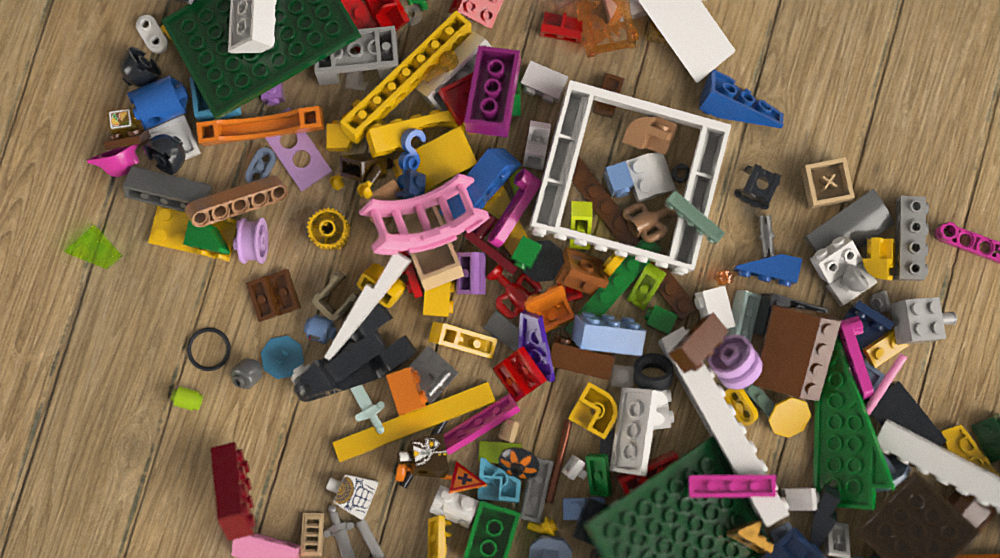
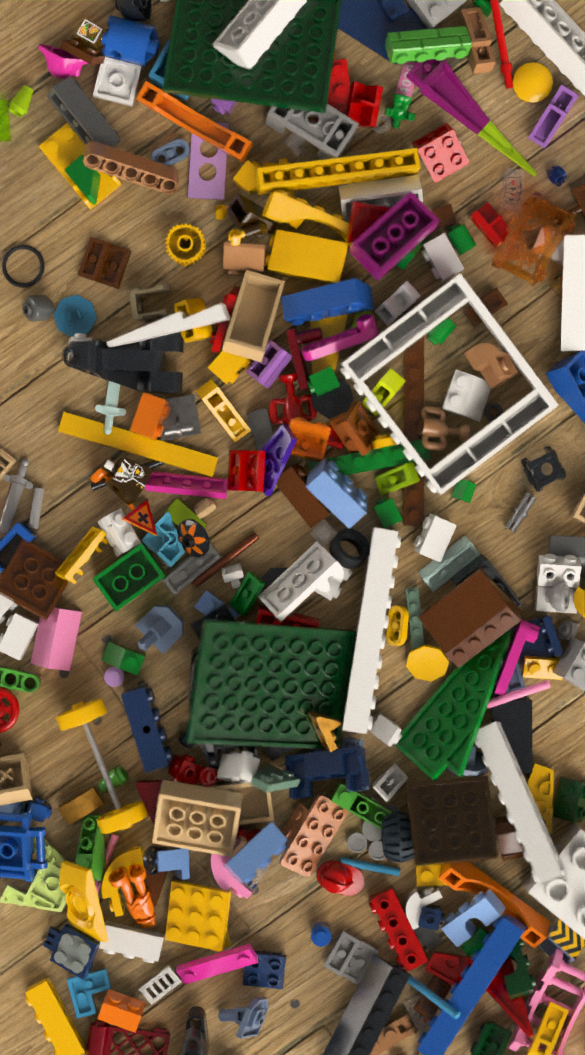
camera: 35 degrees right, 5 degrees up
black cylinder [143,134,186,175] -> none
lavender wheel [233,218,269,264] -> none
medium blue head [304,314,337,344] -> none
torso [326,474,379,520] -> none
bright pink fence [359,174,489,255] -> none
dark blue bracket [396,169,426,200] -> none
blue piece [397,128,426,190] -> none
clear yellow plate [422,51,459,83] -> none
yellow plate [527,517,558,536] -> none
yellow brick [568,382,618,440] -> none
medium blue brick [603,161,634,199] -> none
sand green piece [665,190,725,244] -> none
reddish brown brick [668,312,729,374] -> none
dark pink plate [688,475,776,497] -> none
lavender wheel [708,334,763,390] -> none
clear orange plate [714,269,735,285] -> none
blue slope [733,254,802,287] -> none
black slope [810,483,841,549] -> none
none -> lime cone [8,85,34,117]
none -> green brick [426,318,457,346]
none -> reddish brown tile [431,204,456,230]
none -> green brick [447,223,477,256]
none -> green slope [451,479,477,503]

